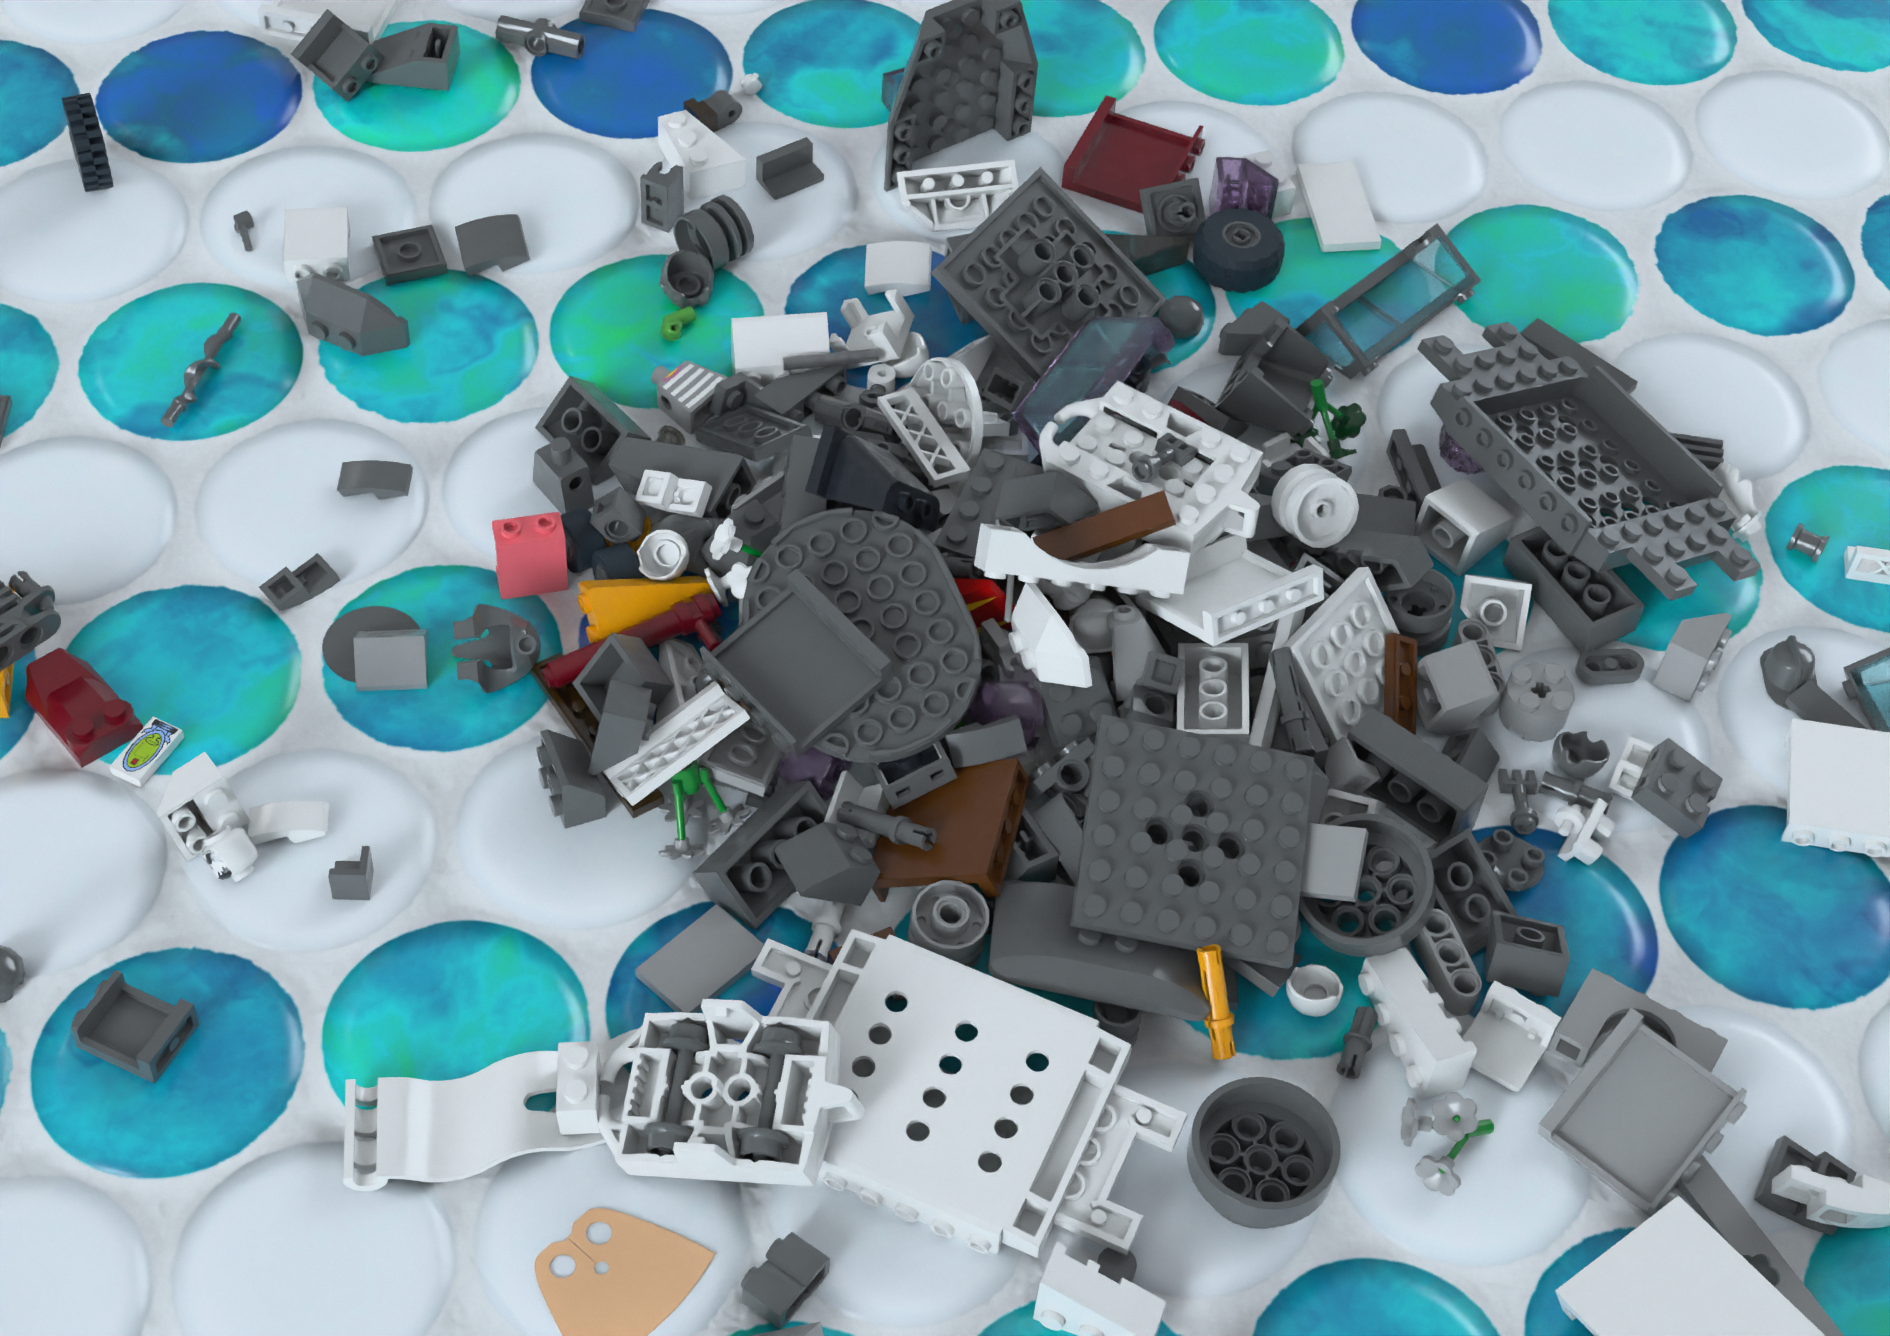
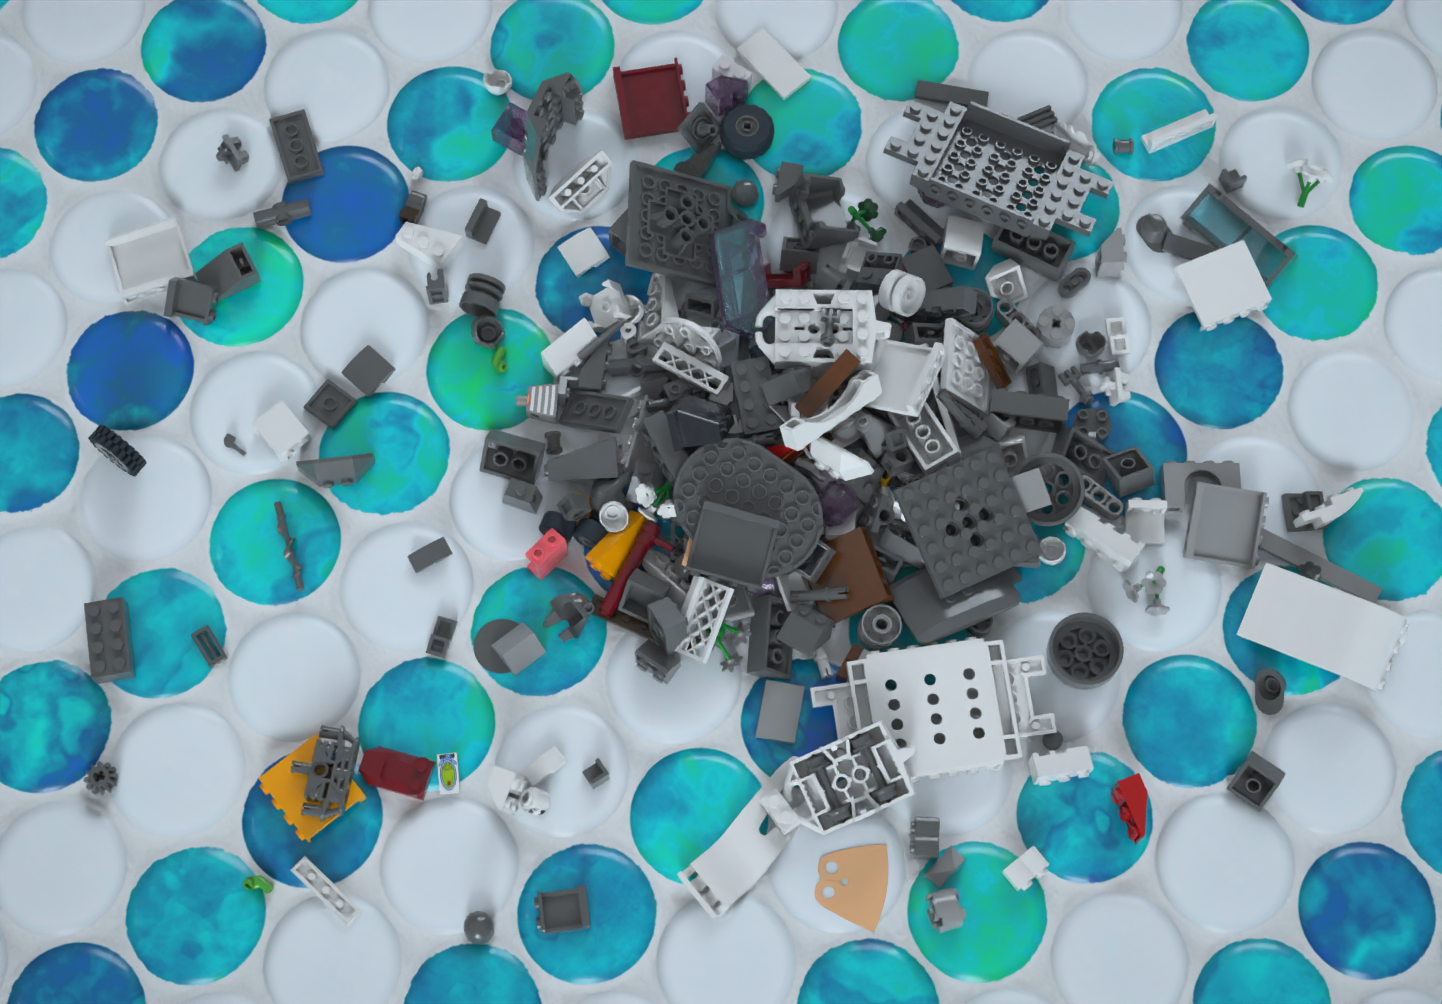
camera: 30 degrees left, 20 degrees up
white slope [635,470,712,518] -> none
dark grey slope [945,715,1027,768] -> none
light orange pin [1196,944,1236,1060] -> none
clear light blue windscreen [1295,223,1481,380] -> none
dark grey axle [1336,1006,1377,1079] -> none
dark grey piece [1631,738,1723,839] -> none

